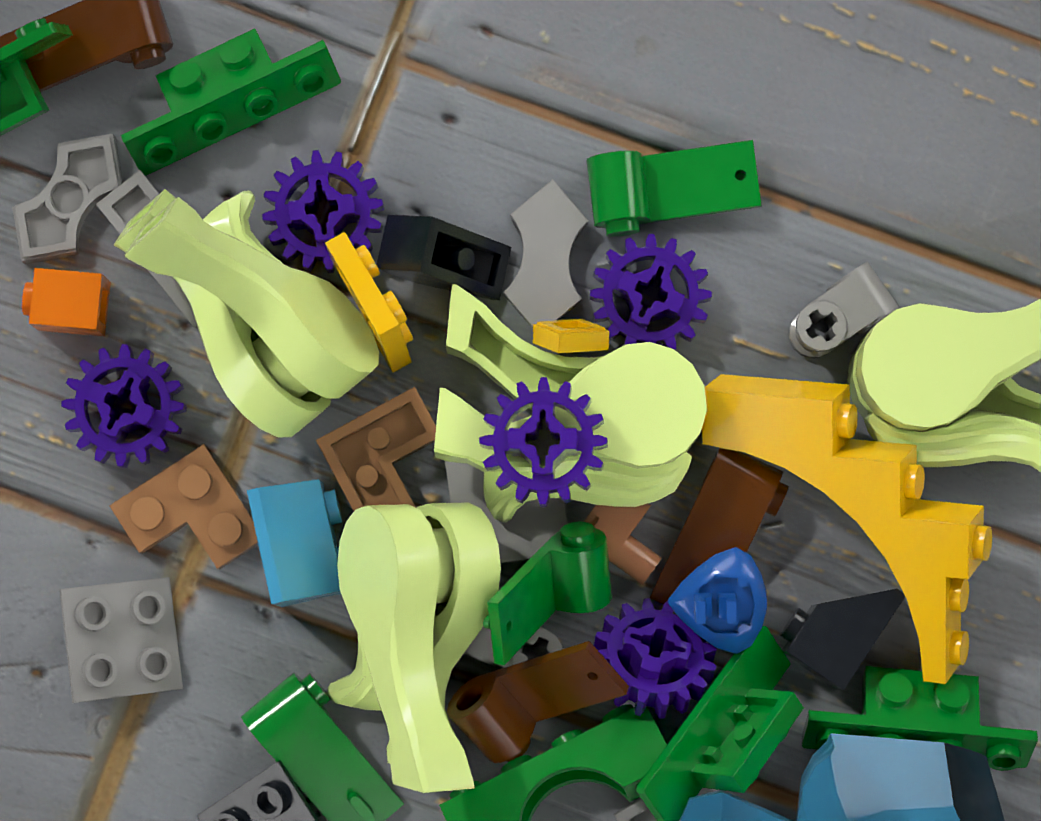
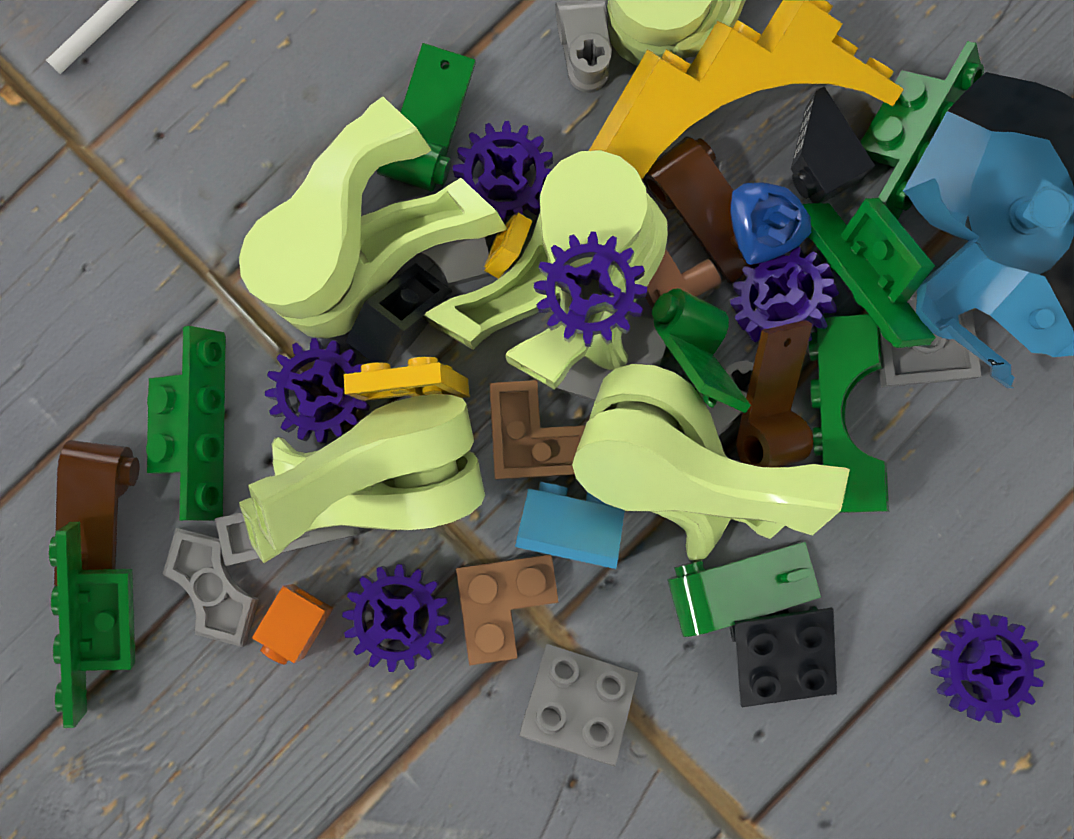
camera: 65 degrees left, 0 degrees up
none -> yellowish green animal [239,97,507,339]

